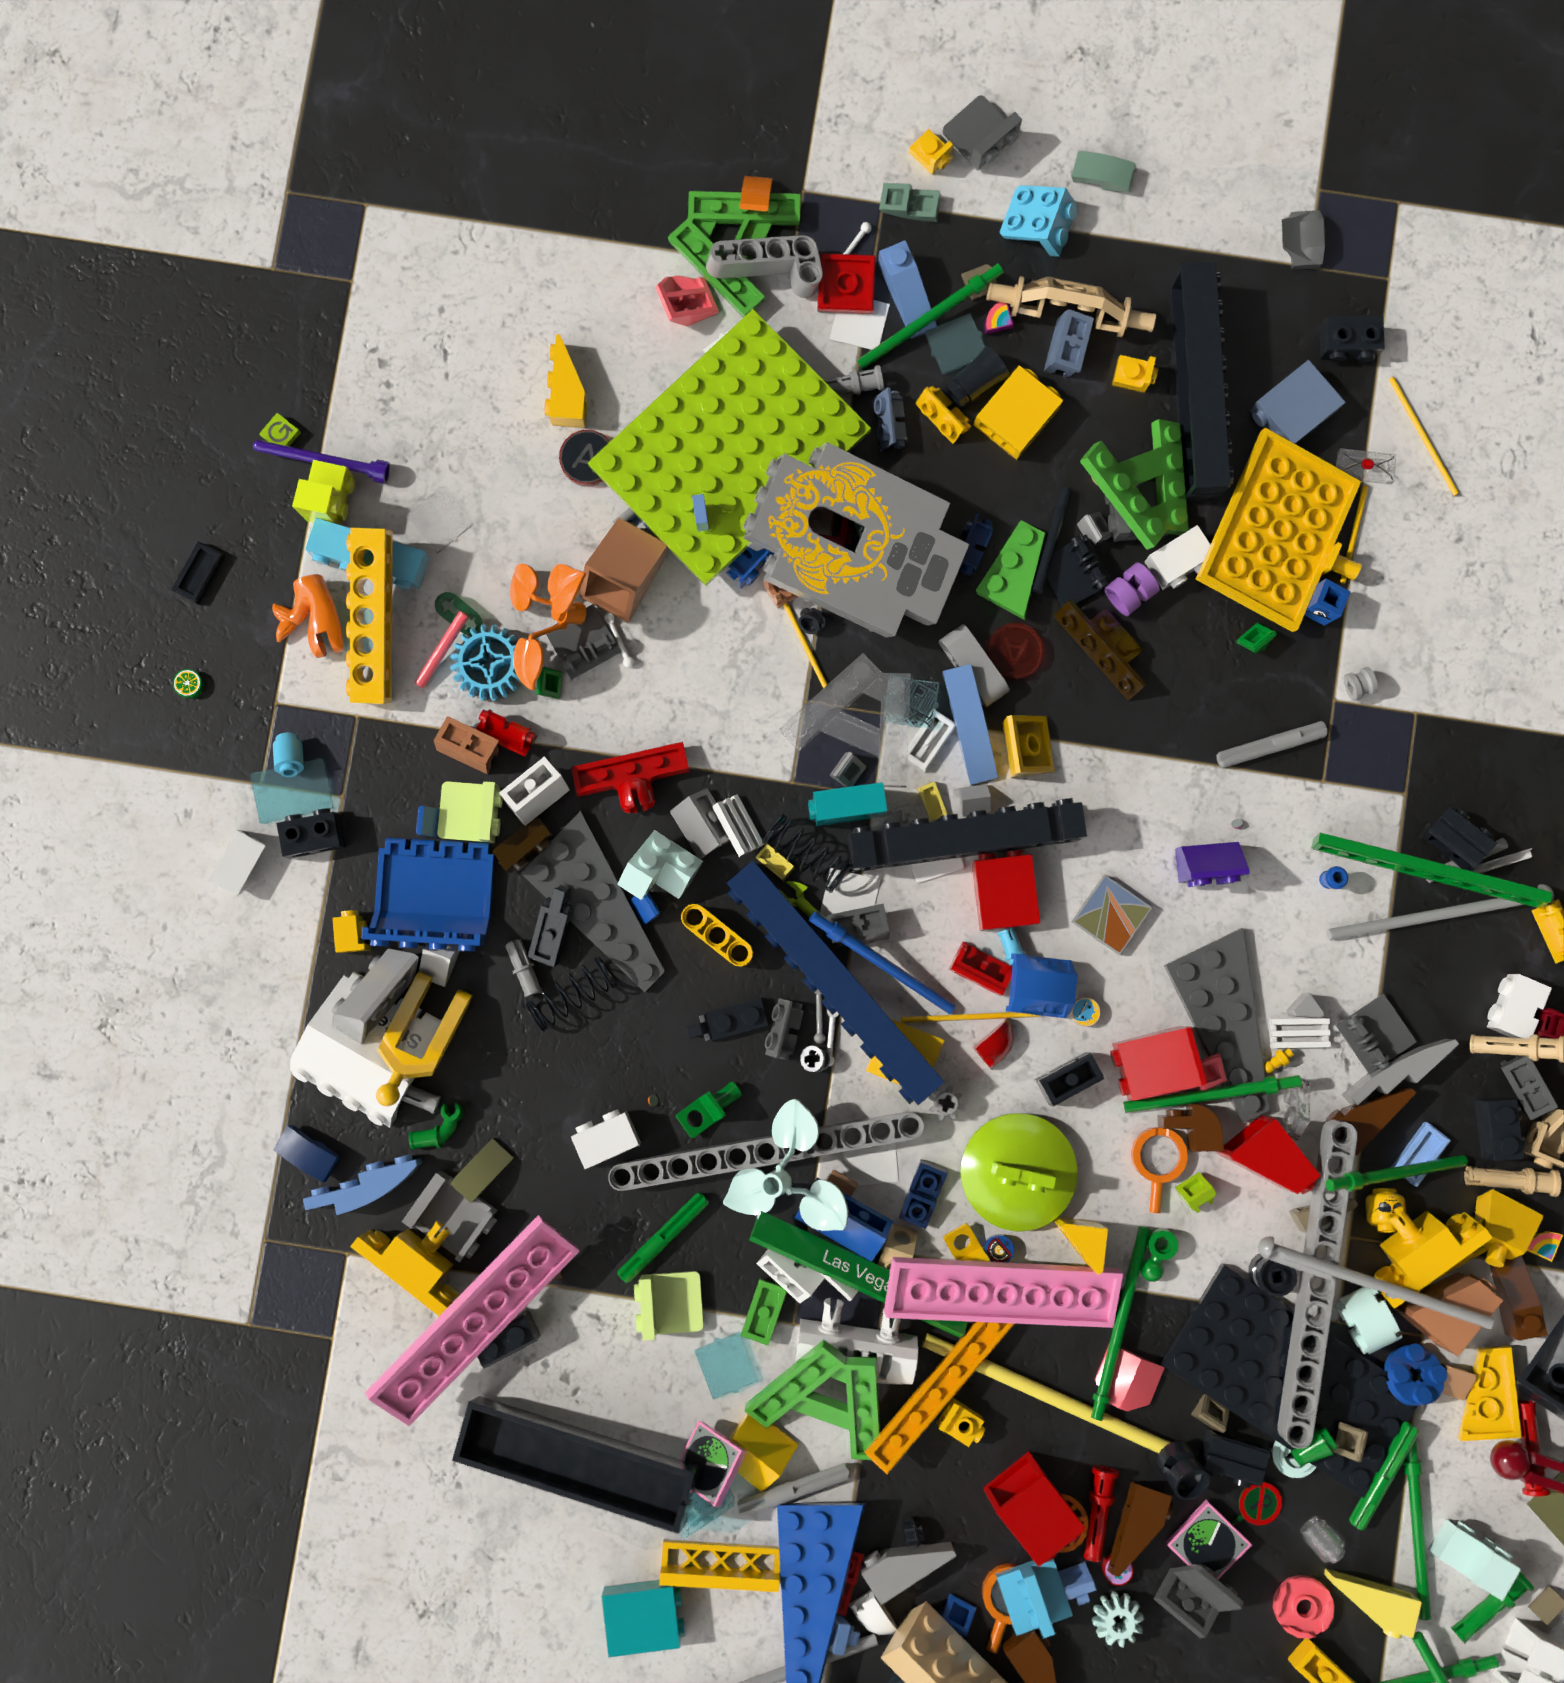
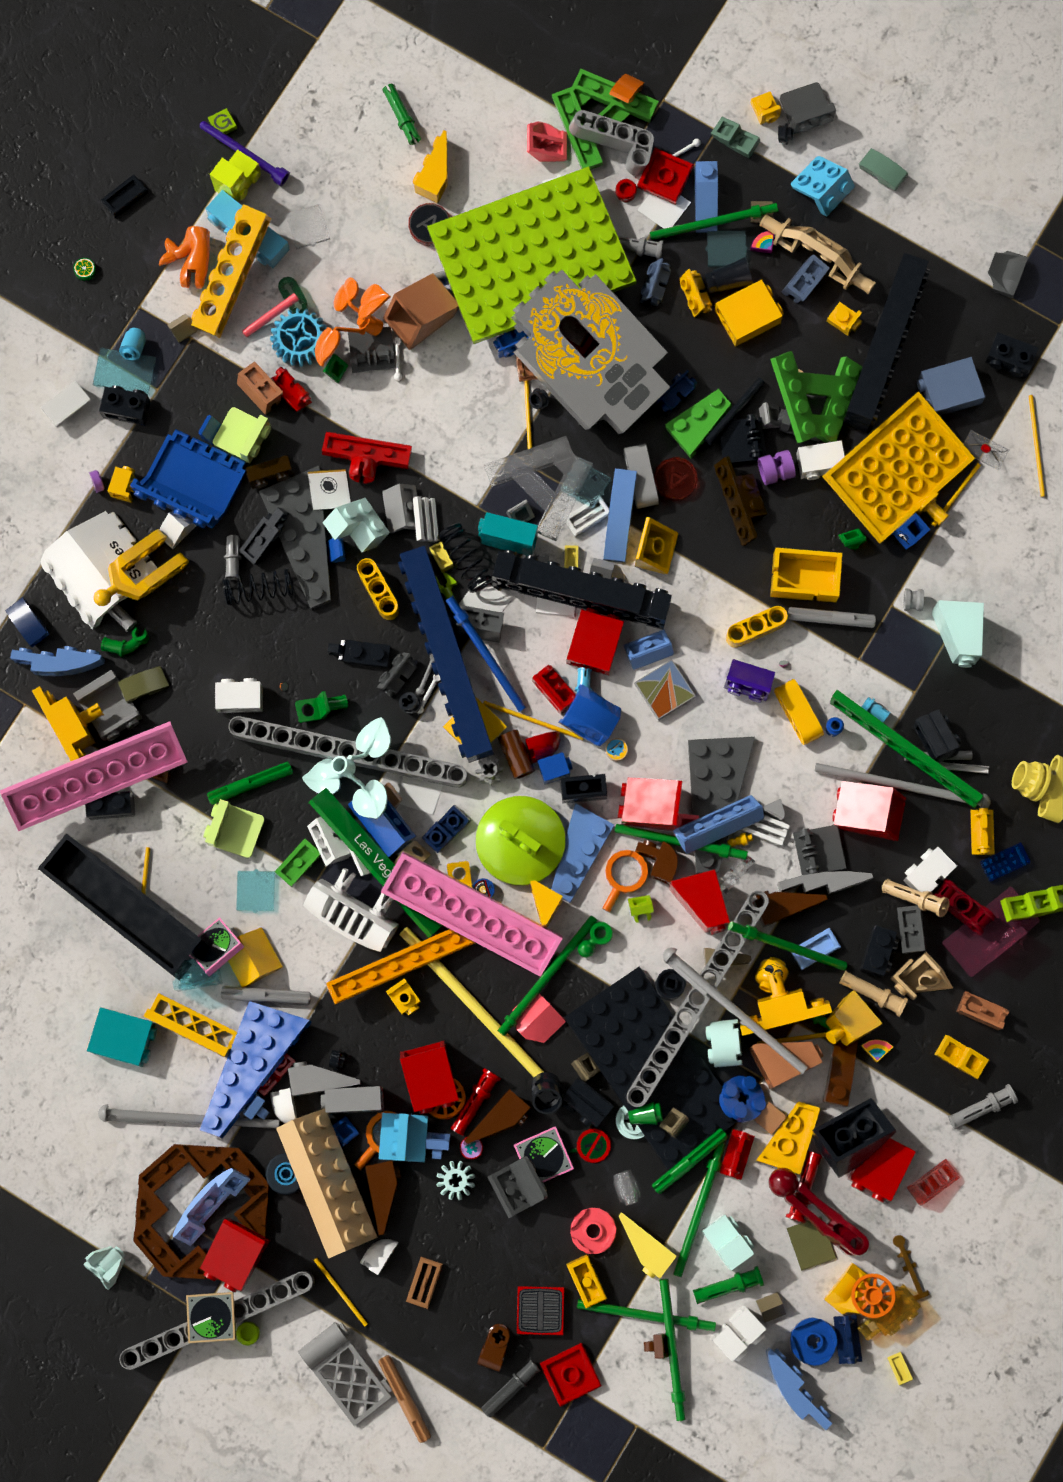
camera: 25 degrees right, 5 degrees down
light grey slope [332,949,419,1044] -> none
white brick [499,757,570,826] -> none
medium blue tile [692,494,709,532] -> none
bright green plate [744,1339,881,1460] -> none
none -> medium lavender tile [89,470,105,493]
none -> yellow axle [141,847,150,895]
none -> dark tan slope [167,314,197,343]
none -> white sticker [308,469,351,510]
none -> light grey brick [321,1086,384,1114]
none -> green pin [382,83,421,145]
none -> reddish brown pin [498,729,535,779]
none -> blue brick [538,752,573,785]
none -> medium blue wing [551,803,614,903]
none -> red tile [615,179,637,202]
none -> medium blue slope [623,630,674,670]
none -> medium blue slope [673,795,764,854]
none -> red hinge [719,1129,755,1180]
none -> yellow beam [726,606,788,648]
none -> yellow piece [770,548,842,602]
none -> yellow beam [774,679,824,745]
none -> black plate [778,123,793,145]
none -> slope [832,781,906,841]
none -> medium azure pin [861,697,891,722]
none -> light aqua slope [932,600,984,668]

